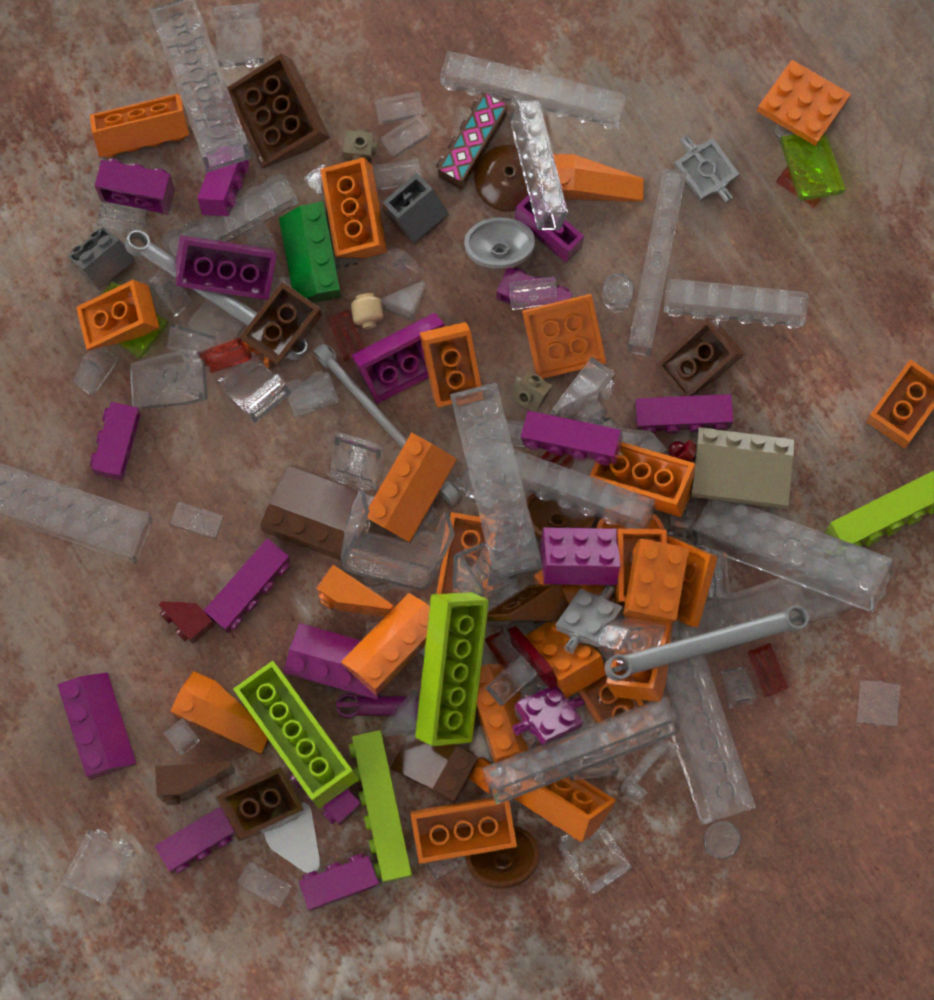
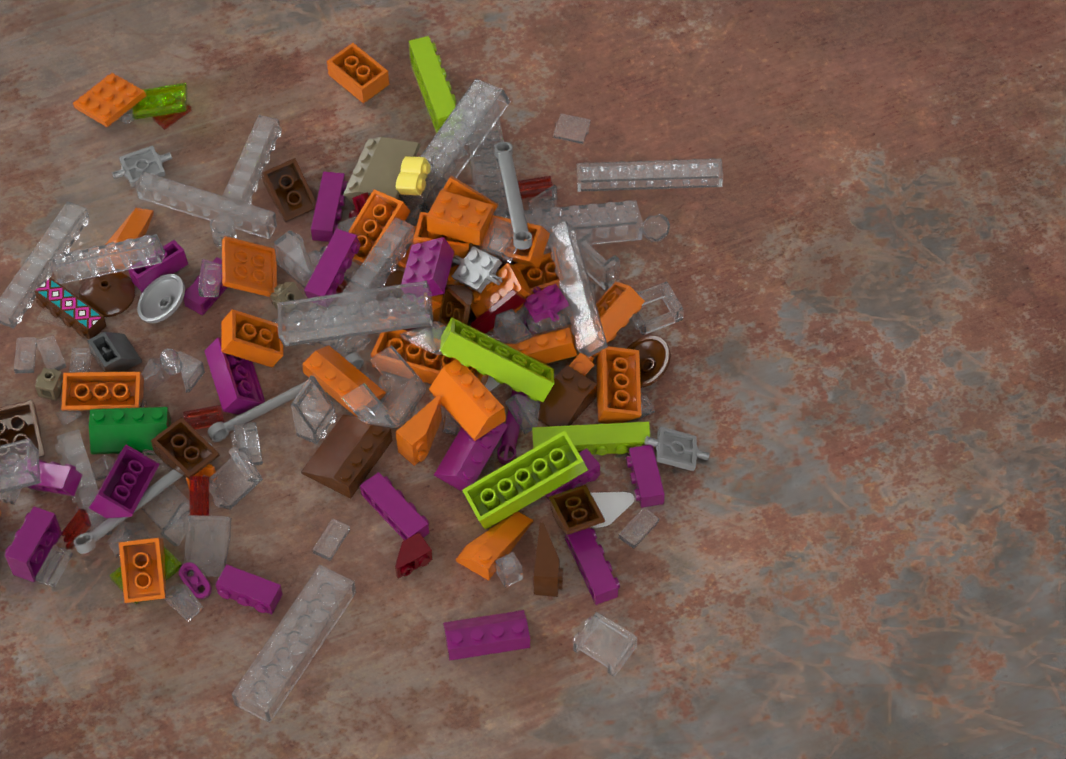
camera: 80 degrees left, 20 degrees down
dark grey slope [67,227,134,290] -> none
tan head [351,293,383,329] -> none
none -> clear red tile [61,509,91,549]
none -> clear brick [160,349,183,375]
none -> magenta plate [179,562,212,599]
none -> light yellow brick [396,156,431,195]
none -> clear brick [577,158,723,192]
none -> light grey plate [645,427,710,471]

